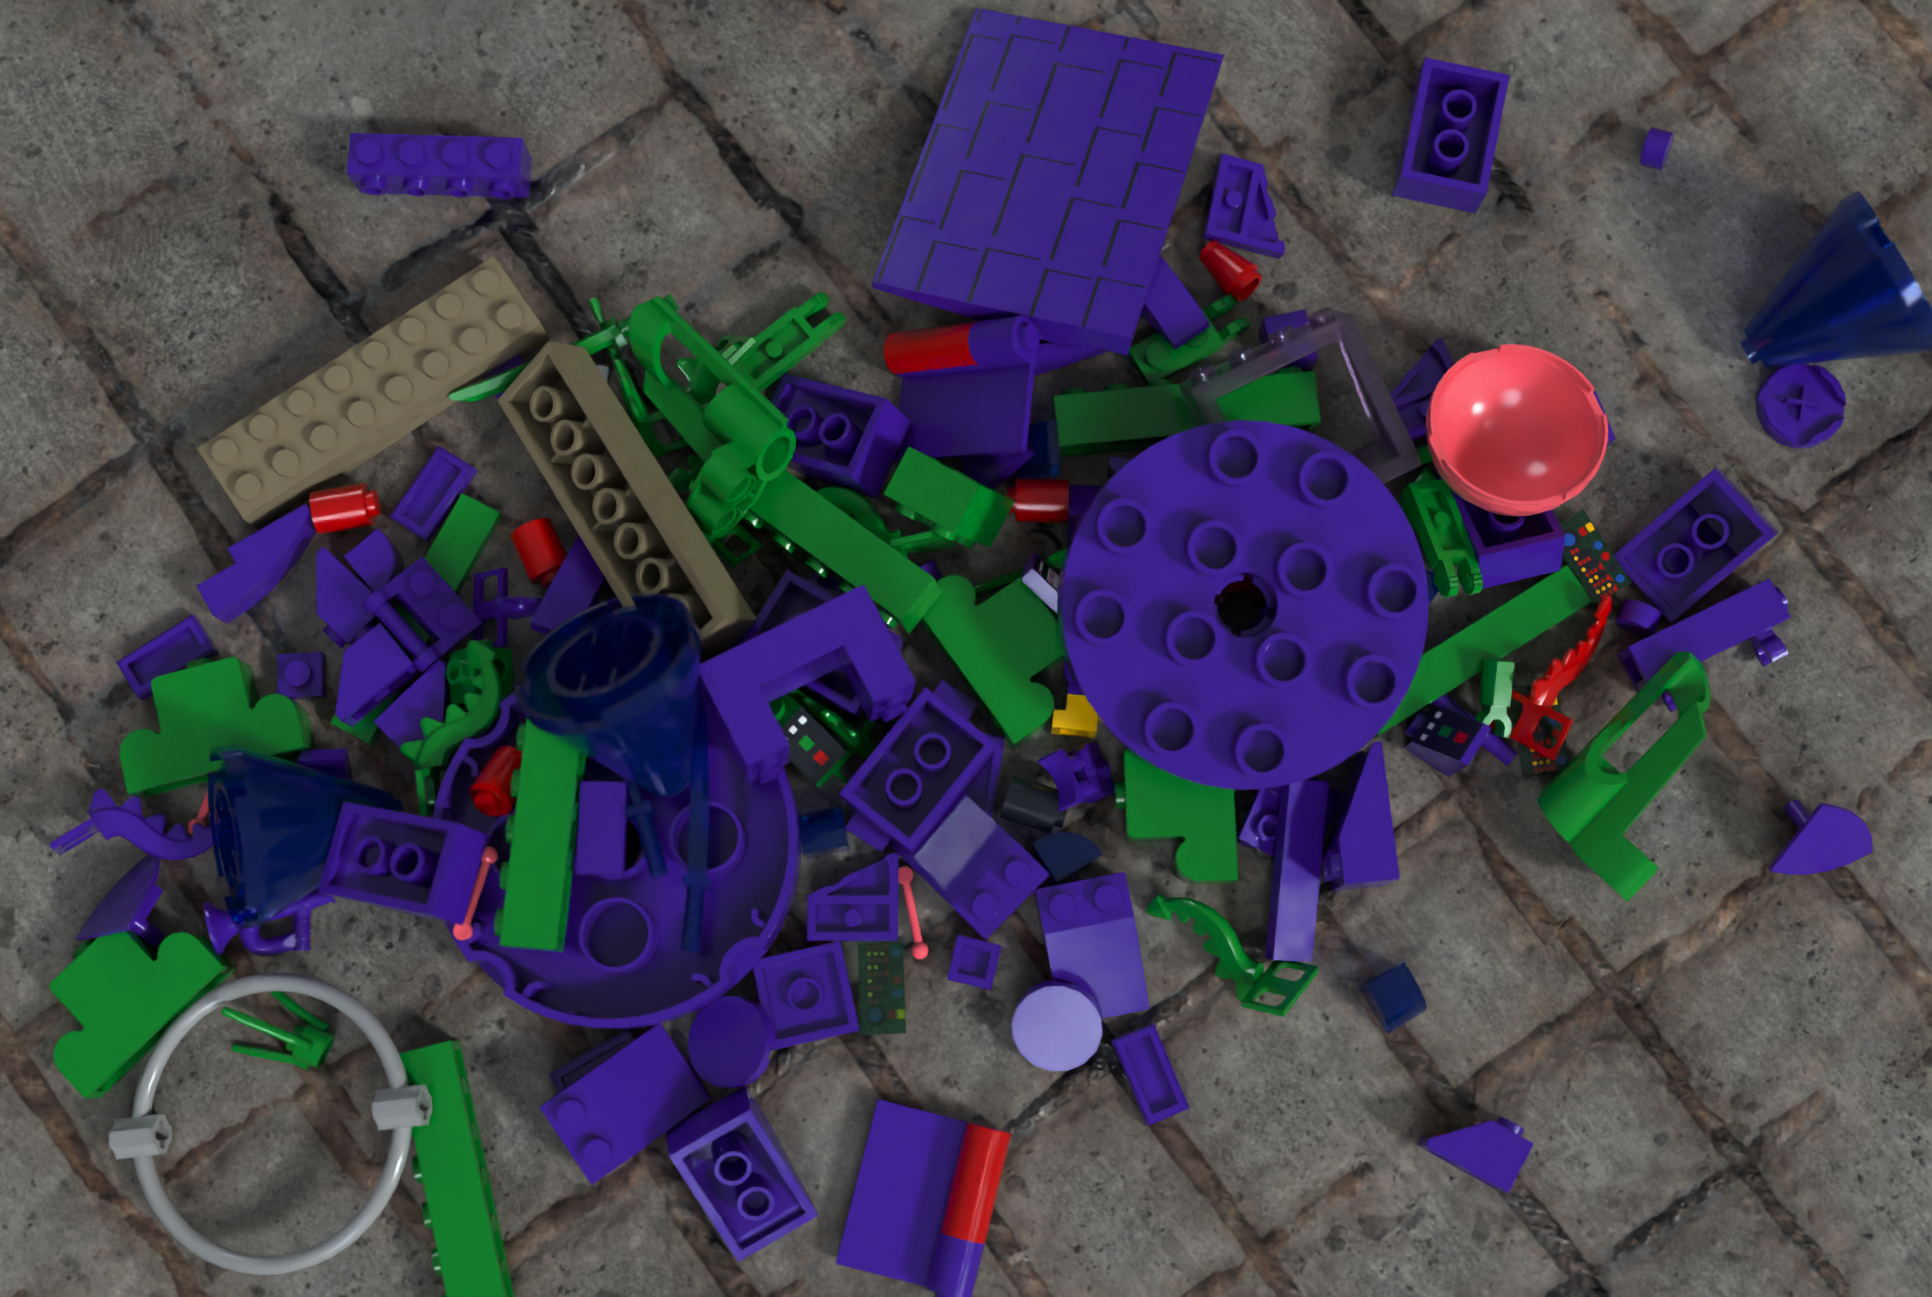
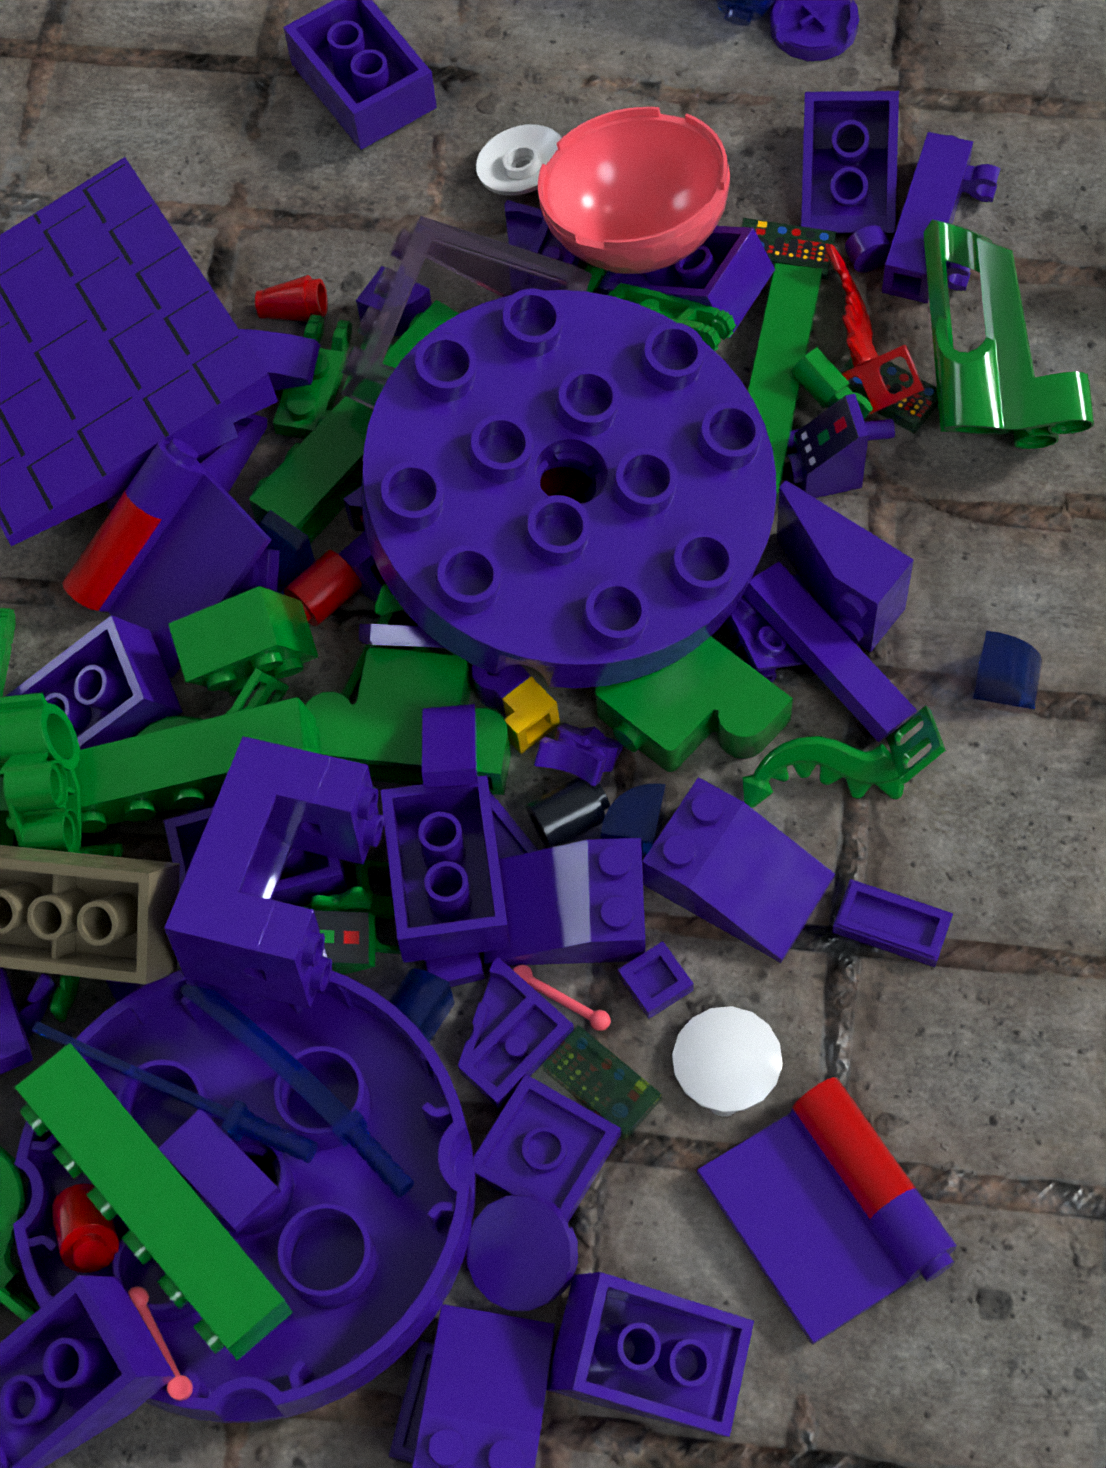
camera: 40 degrees left, 15 degrees down
clear blue cone [515,593,701,796] -> none
tile [1012,981,1102,1071] -> none
dark purple wing [1201,153,1285,259] -> none
none -> dark purple tile [422,704,477,788]
none -> white dish [476,124,562,196]
none -> white dish [672,1006,782,1117]

